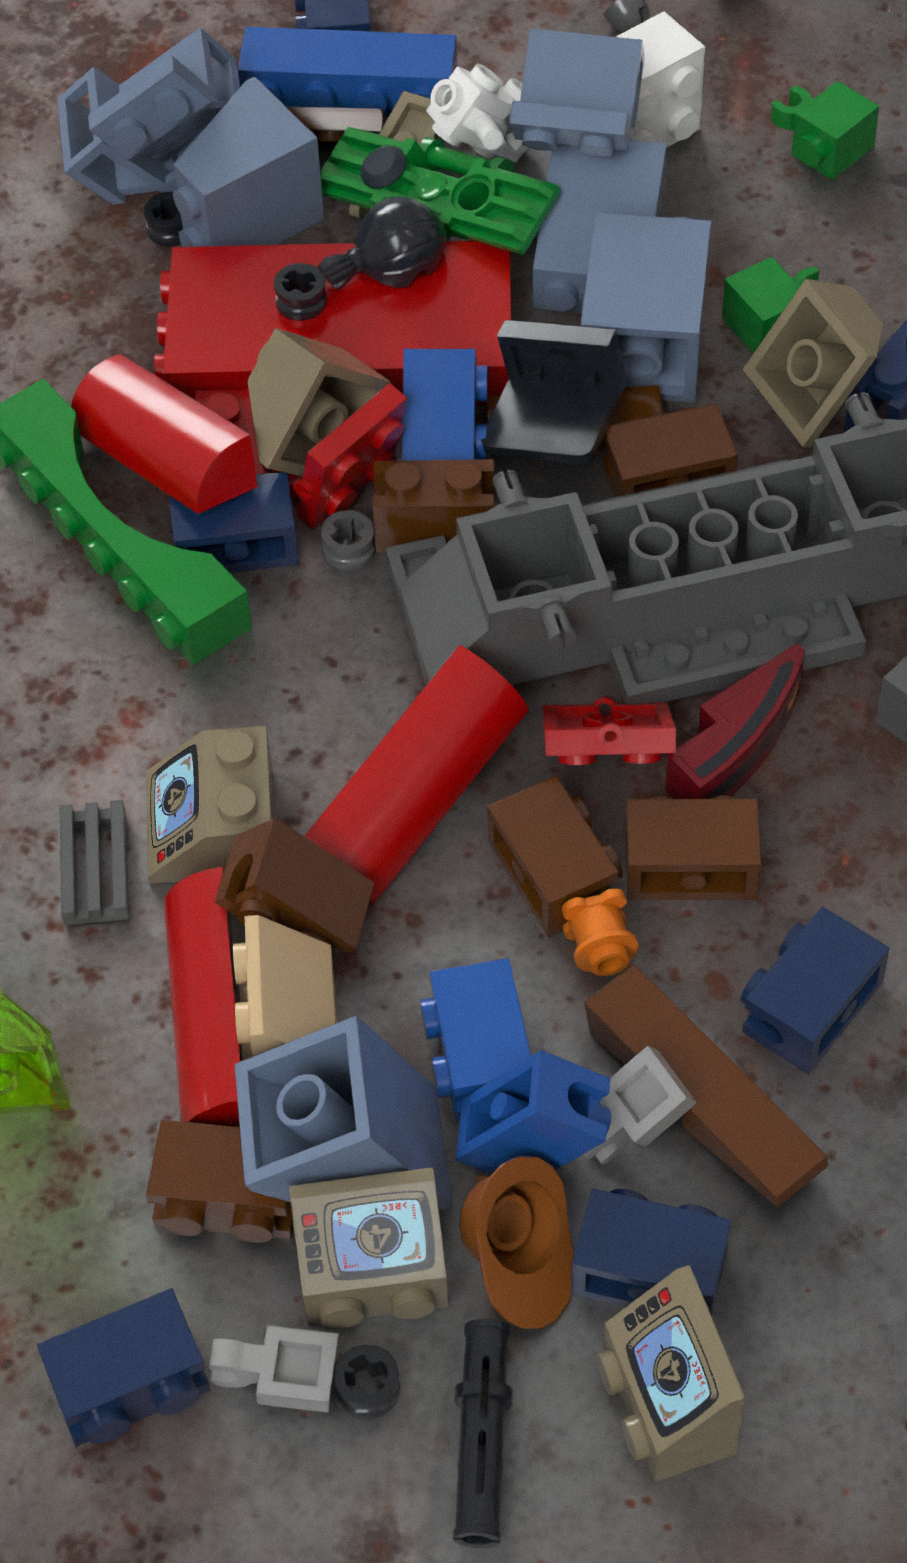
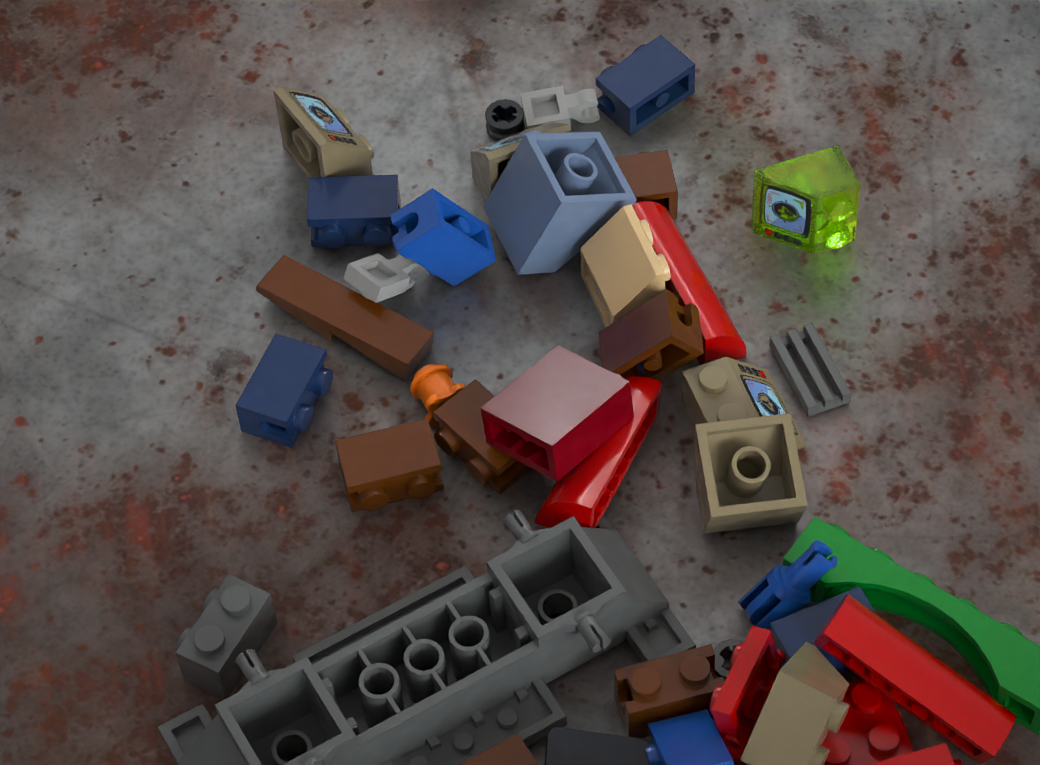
camera: 165 degrees right, 0 degrees up
blue brick [420,958,531,1121] -> none
black pin [453,1319,513,1548] -> none
dark orange piece [459,1156,574,1329] -> none
red plate [542,696,676,765] -> none
dark red slope [665,643,805,799] -> none
none -> brick [480,345,634,482]
none -> dark tan slope [694,413,808,534]
none -> blue arm [738,540,838,630]

